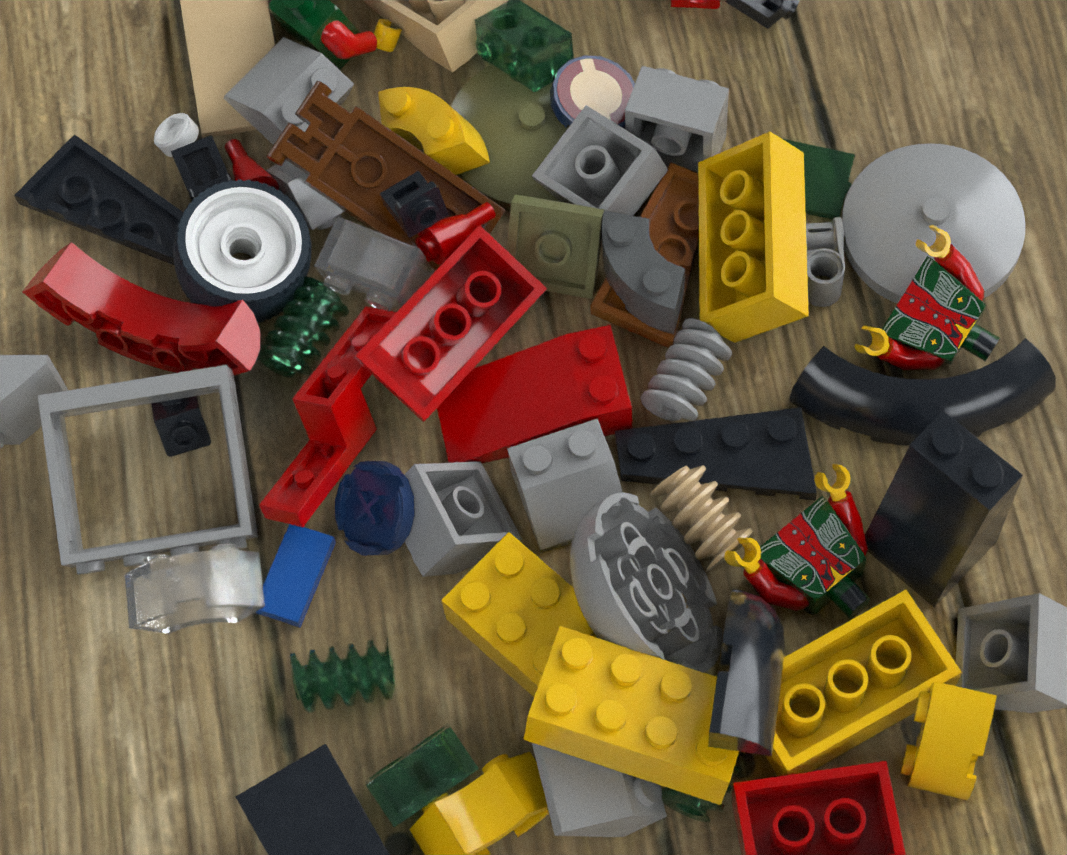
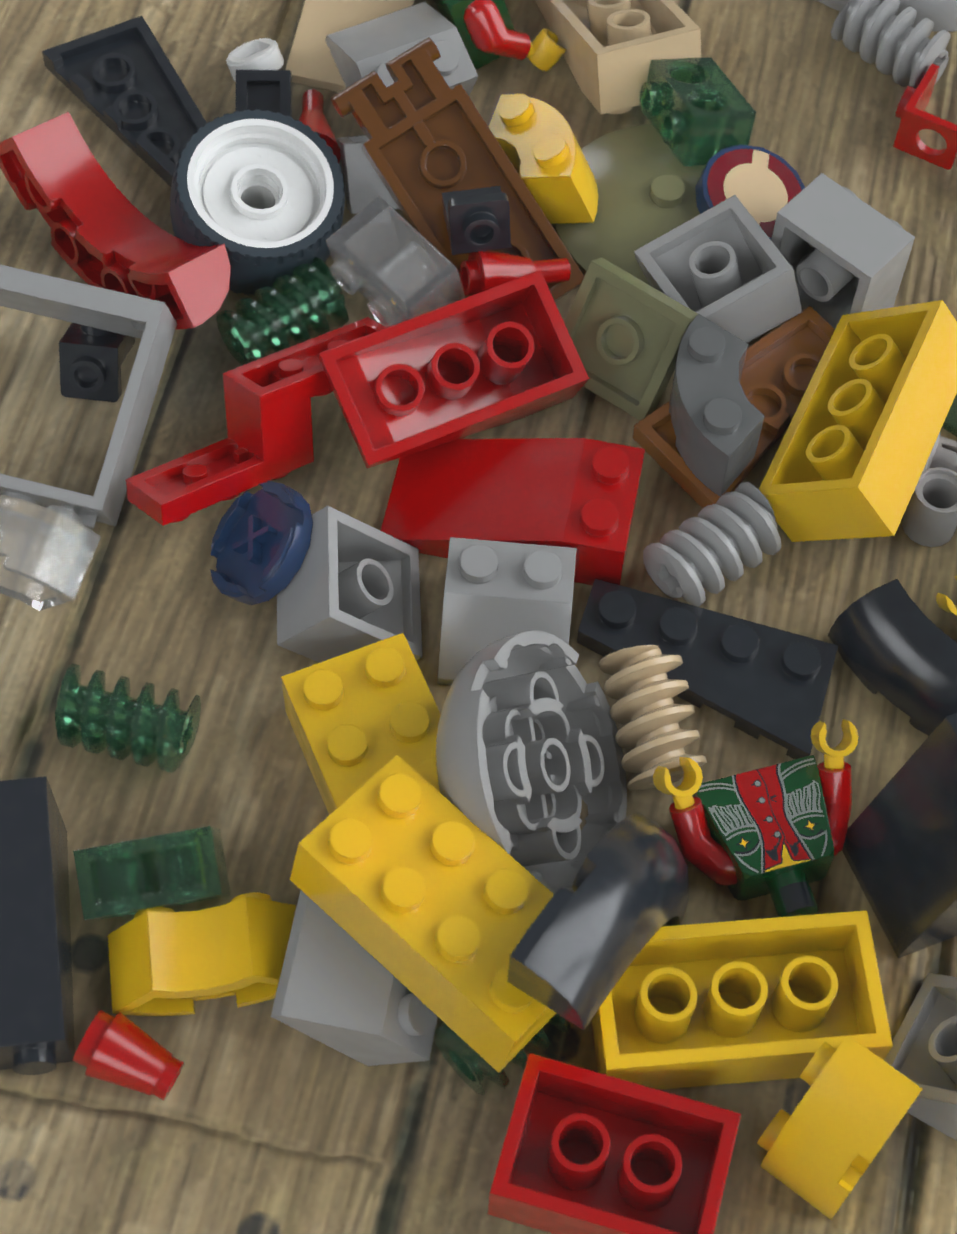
camera: 15 degrees right, 5 degrees down
blue tile [254,524,336,628] -> none

